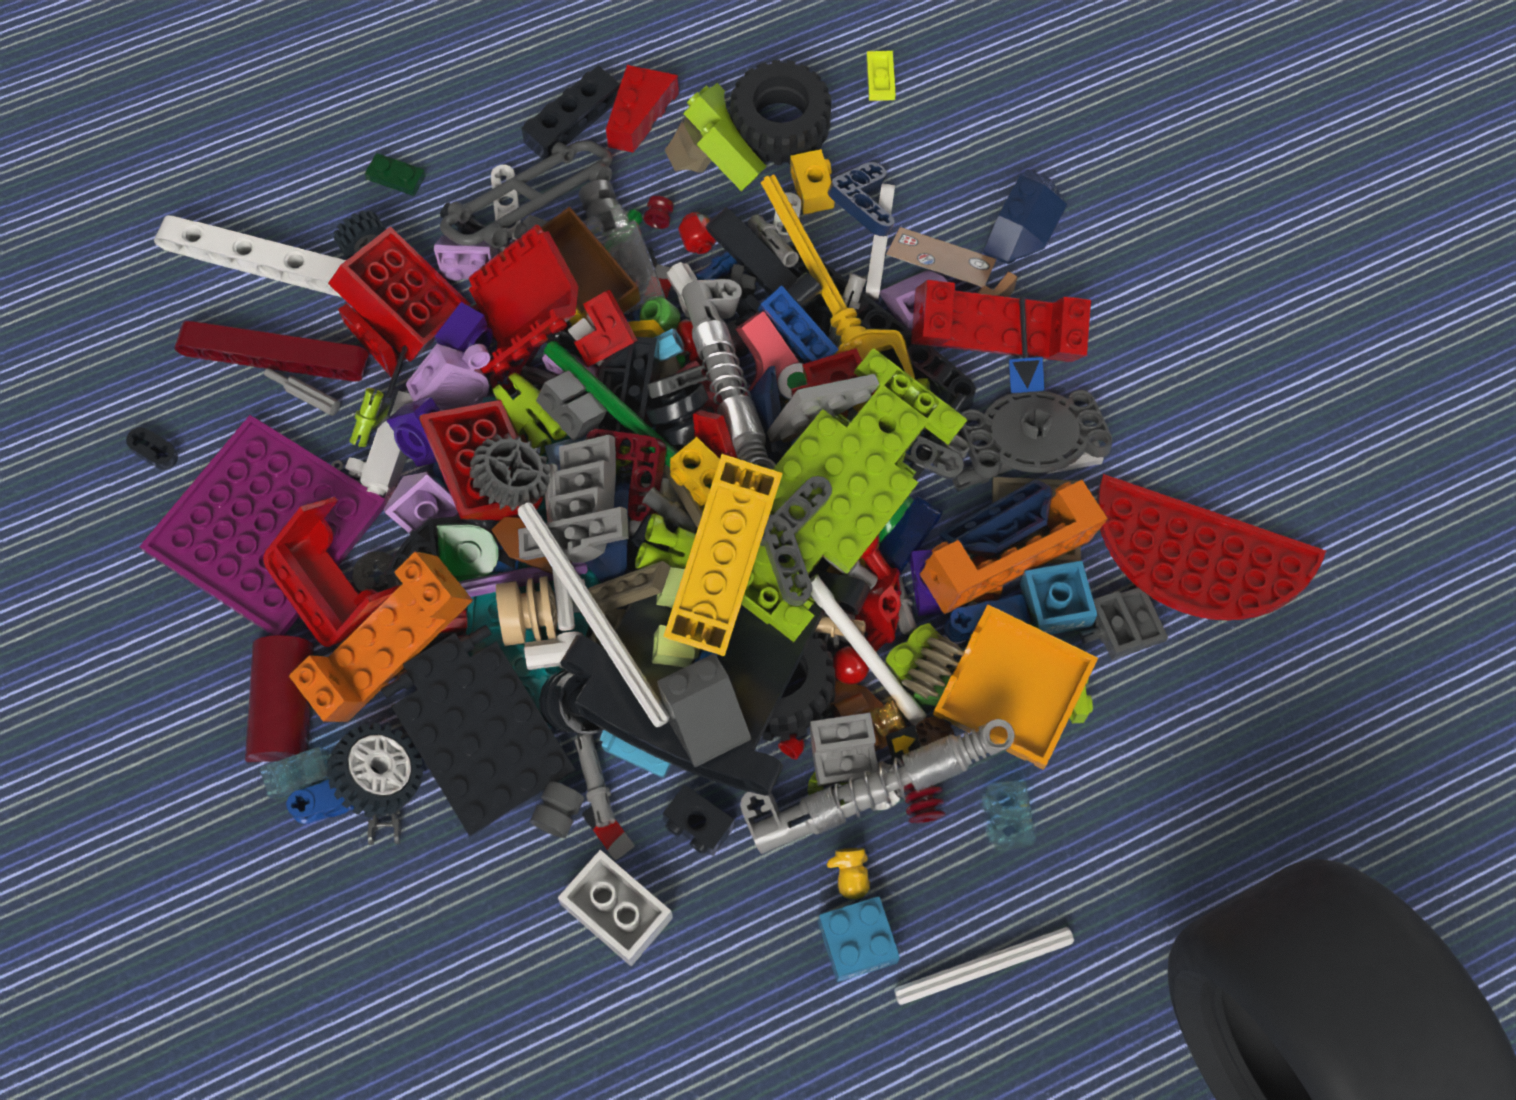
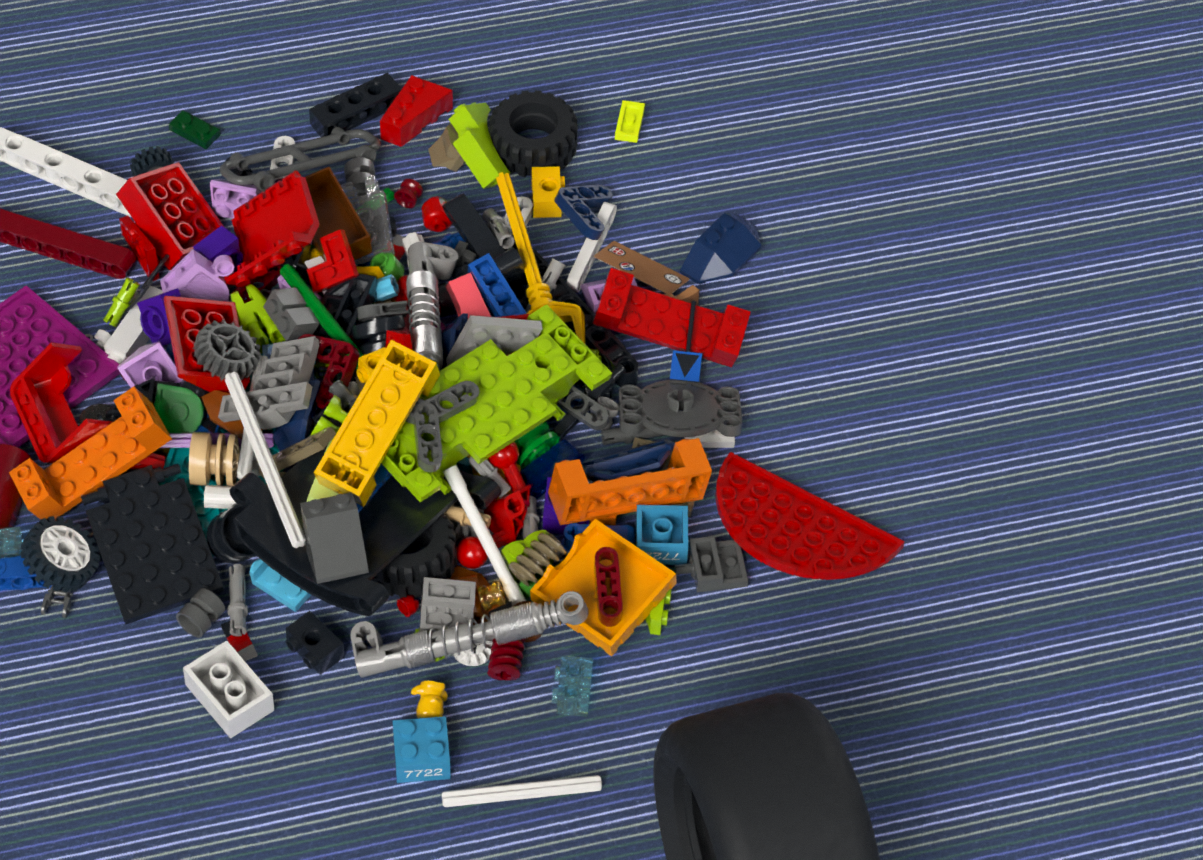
camera: 10 degrees right, 15 degrees down
light grey axle [264,368,340,416] -> none
none -> dark red beam [594,547,623,627]

